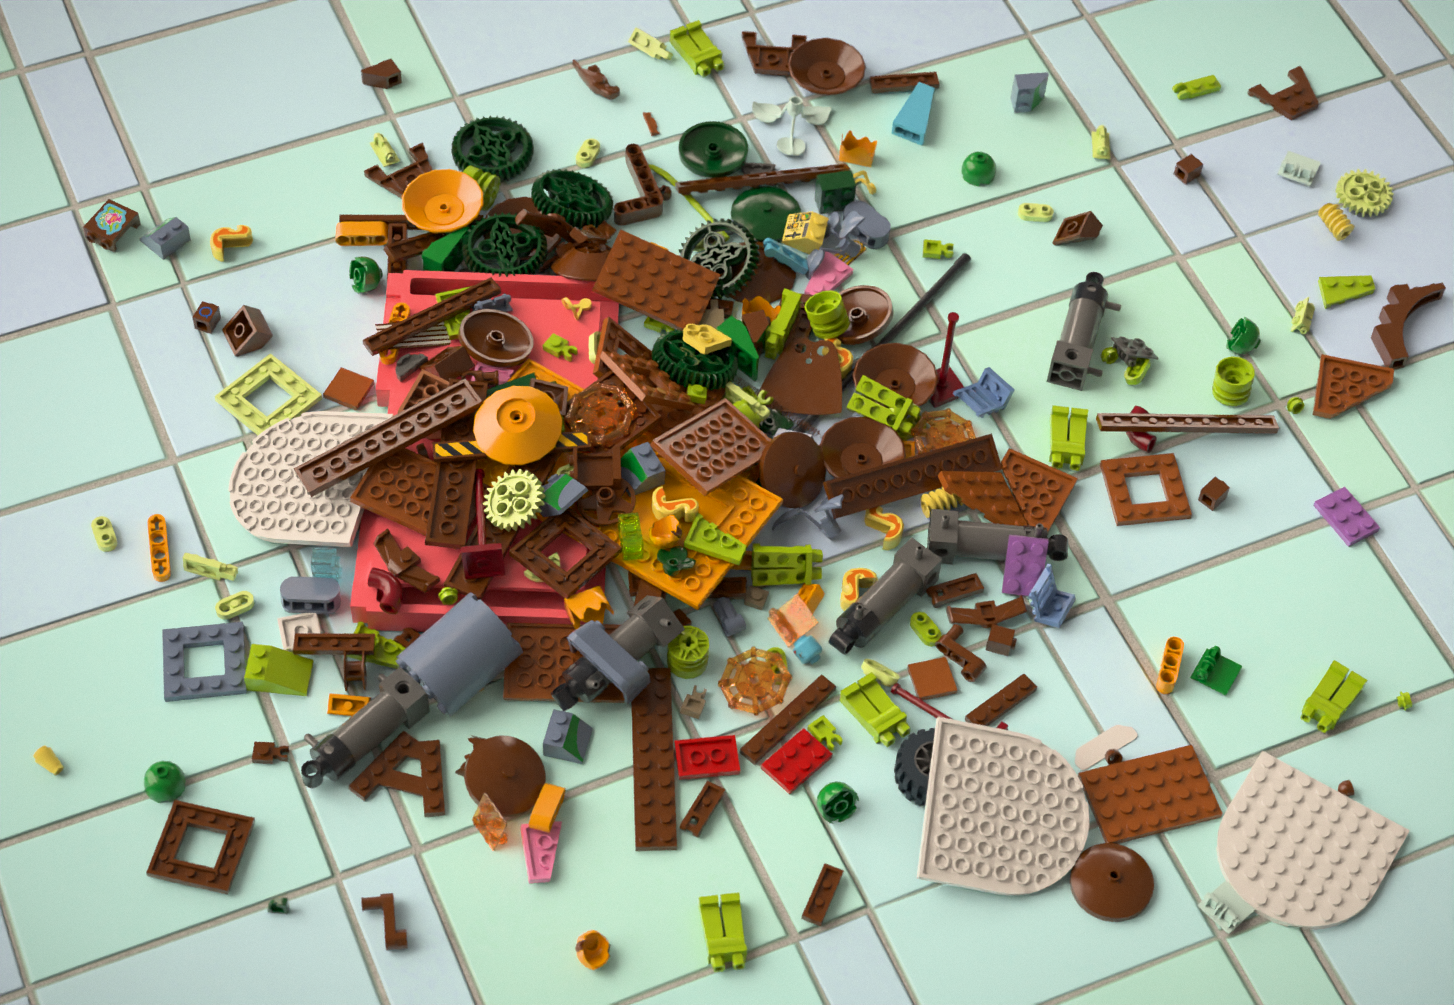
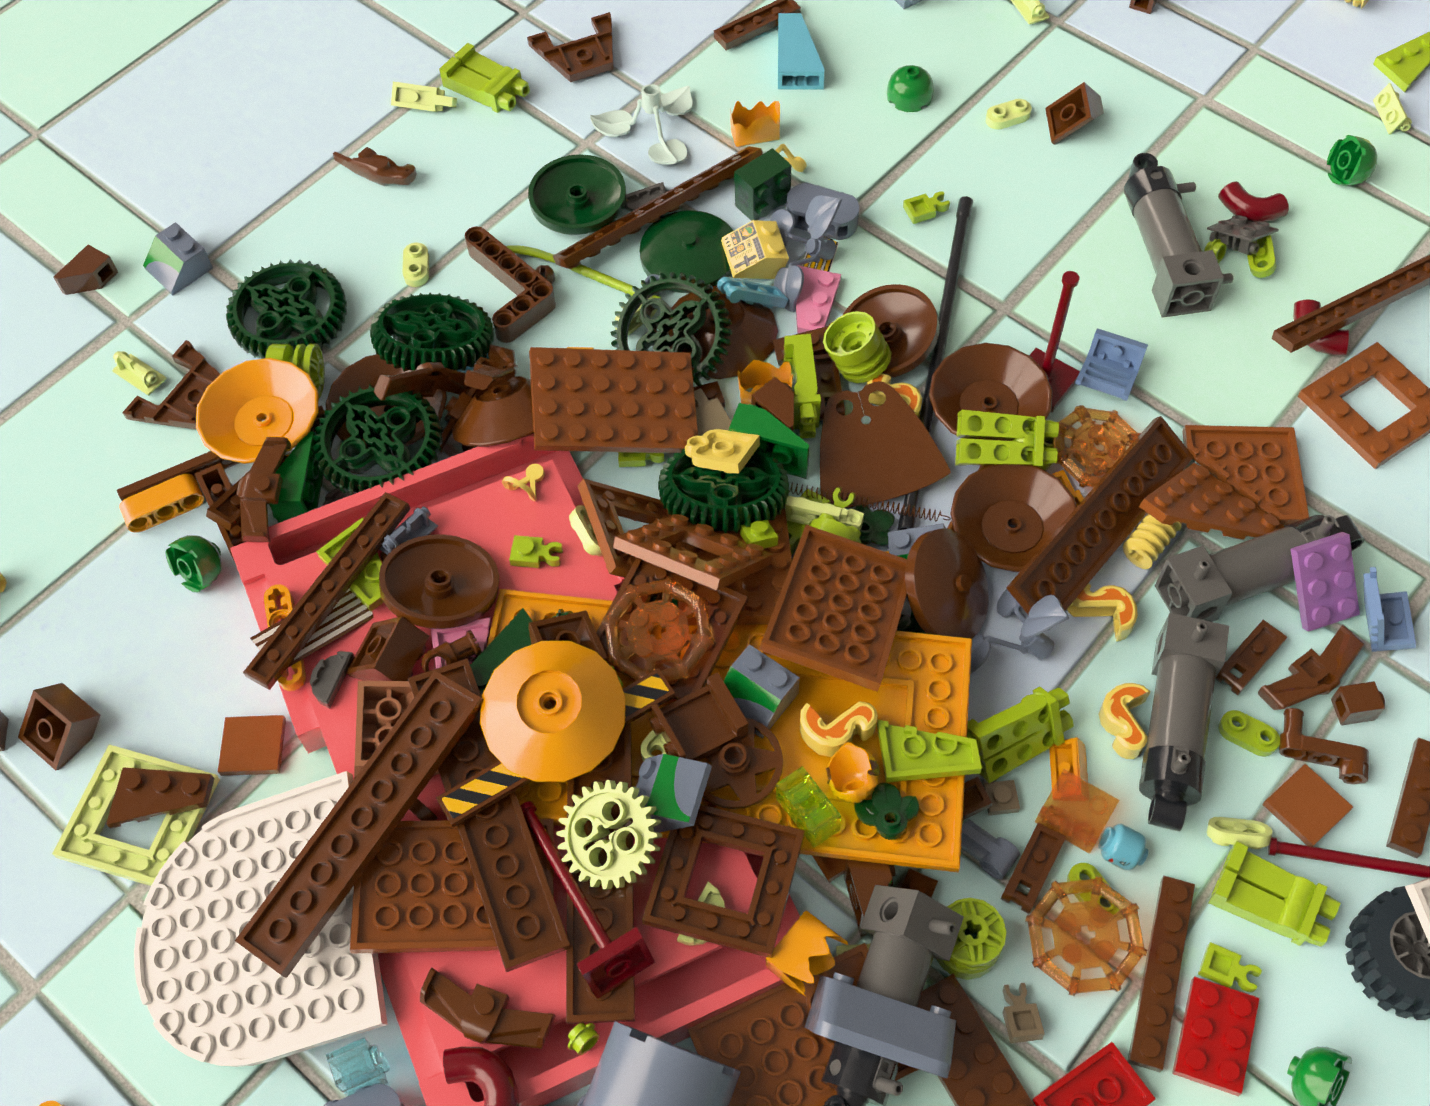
camera: 20 degrees left, 5 degrees up
dark orange piece [643,112,660,136] -> none
reddish brown dish [788,38,866,96] -> none
lime hips [1049,405,1089,471] -> none
lime wheel [1212,356,1255,406] -> none
none -> reddish brown wing [106,767,215,829]
none -> sand blue slope [143,222,213,296]
none -> reddish brown plate [236,437,291,542]
none -> reddish brown plate [1000,822,1066,914]
none -> dark red cylinder [1218,181,1289,222]

